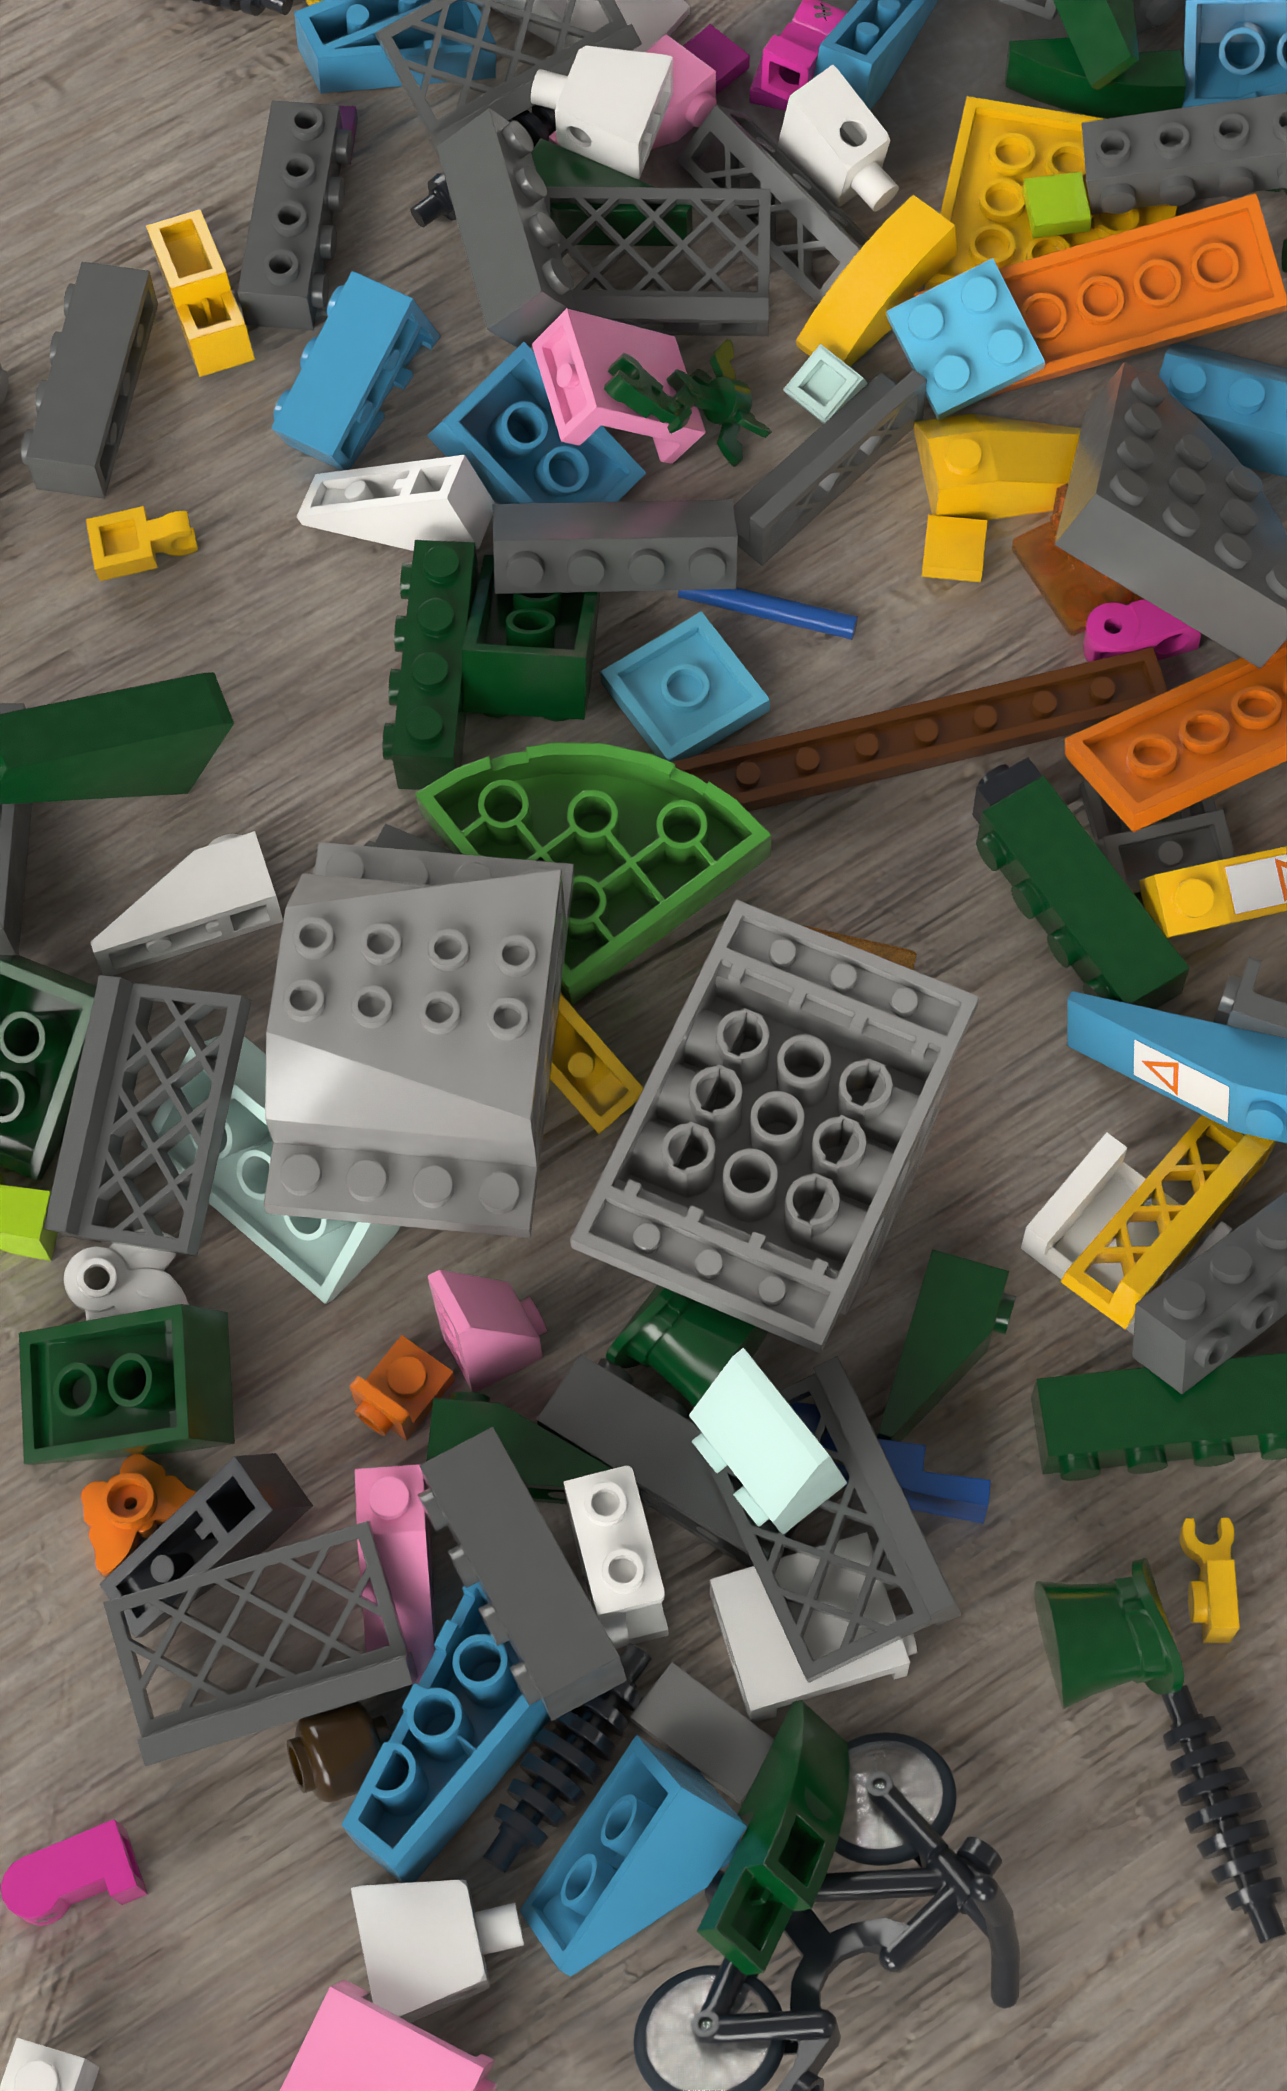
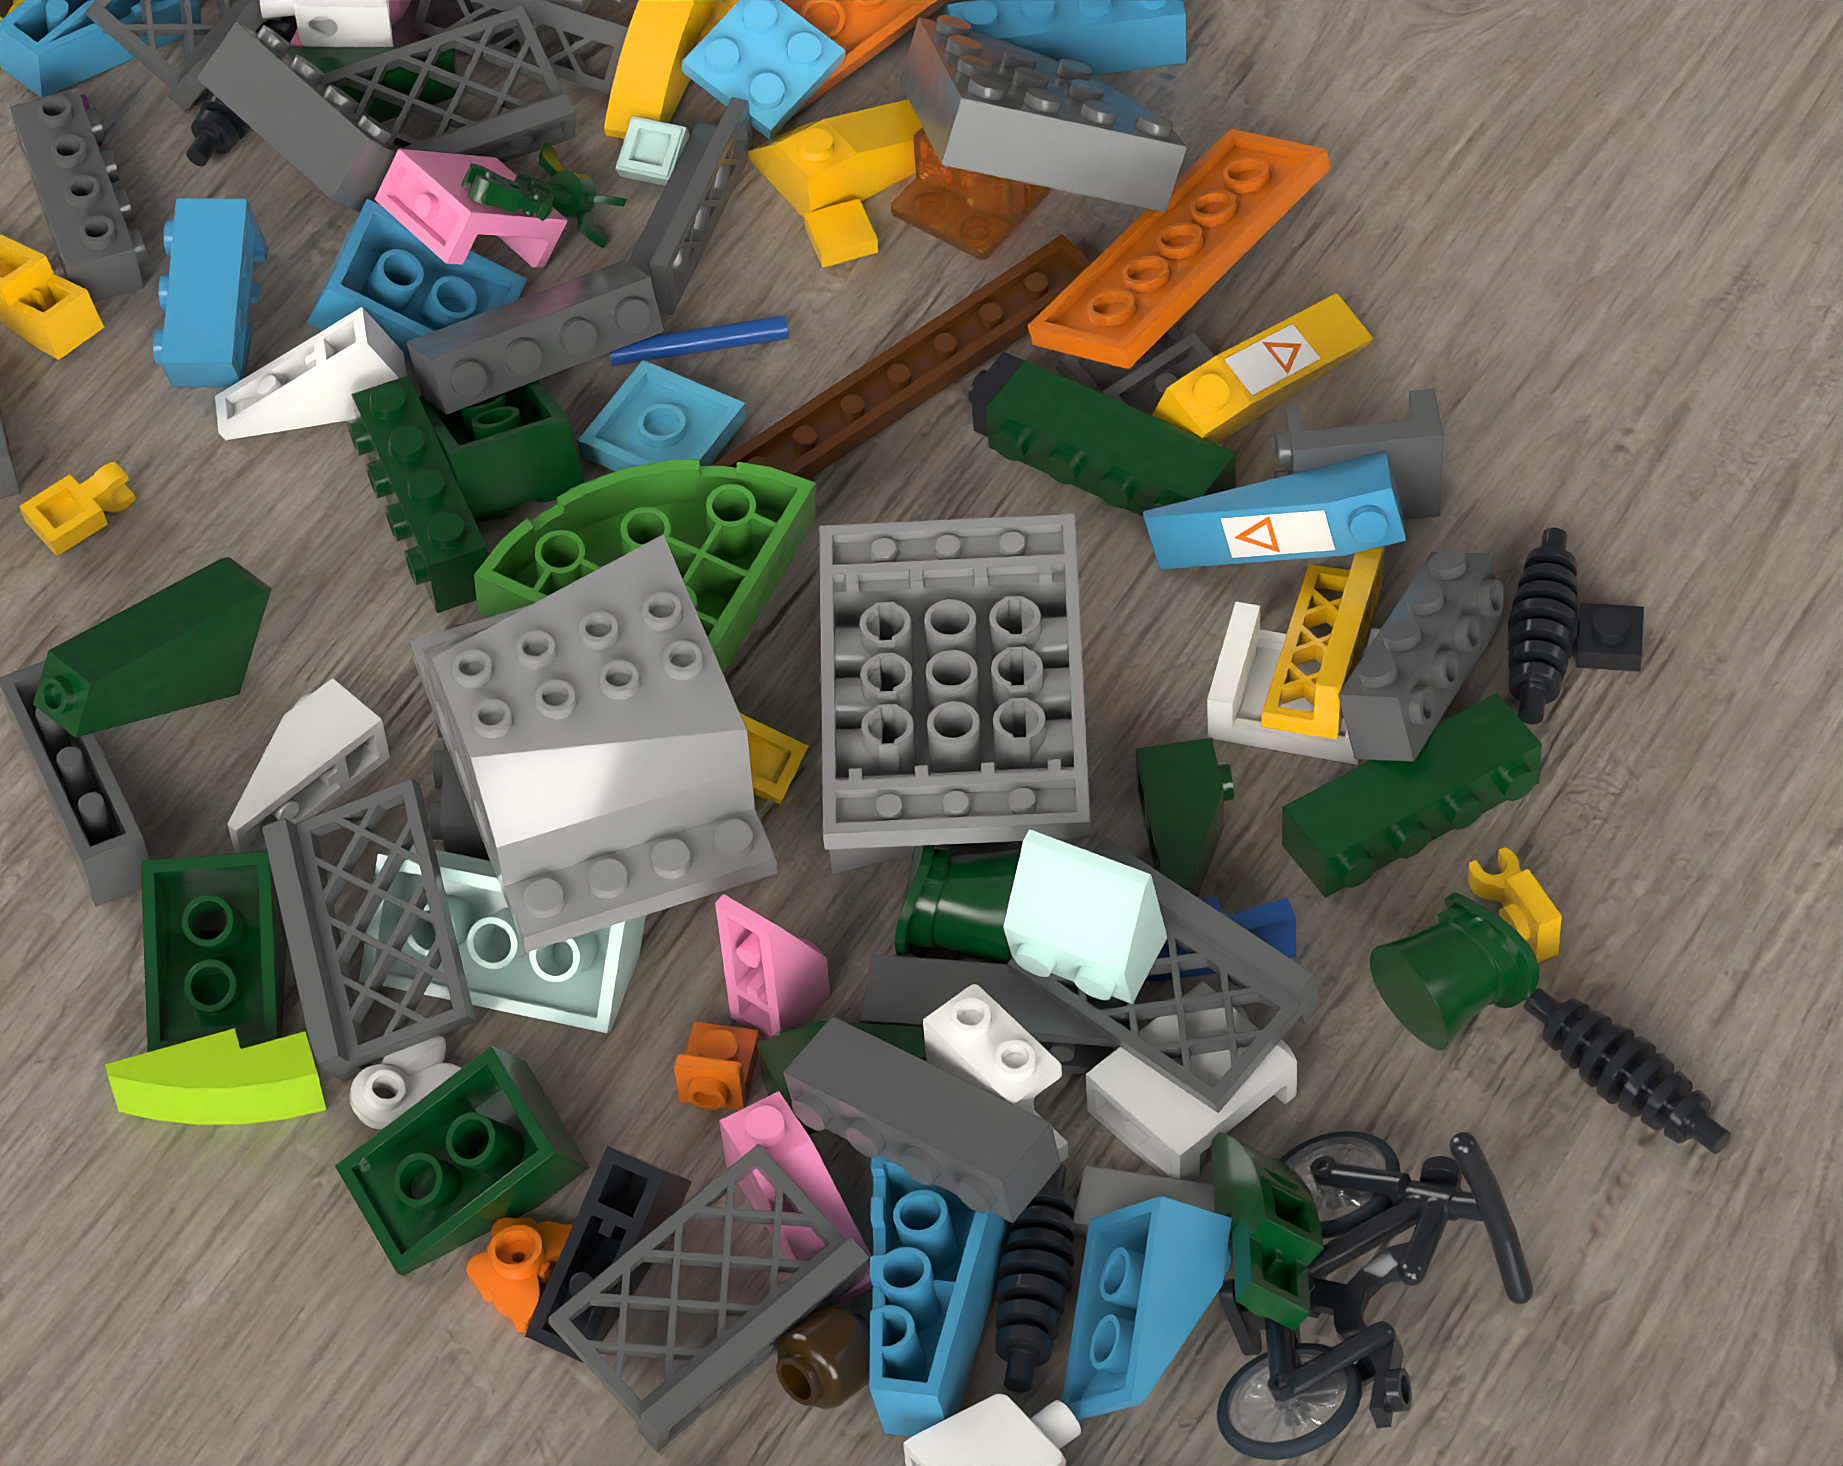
camera: 25 degrees left, 15 degrees down
dark pink leg [1083,599,1201,662] -> none

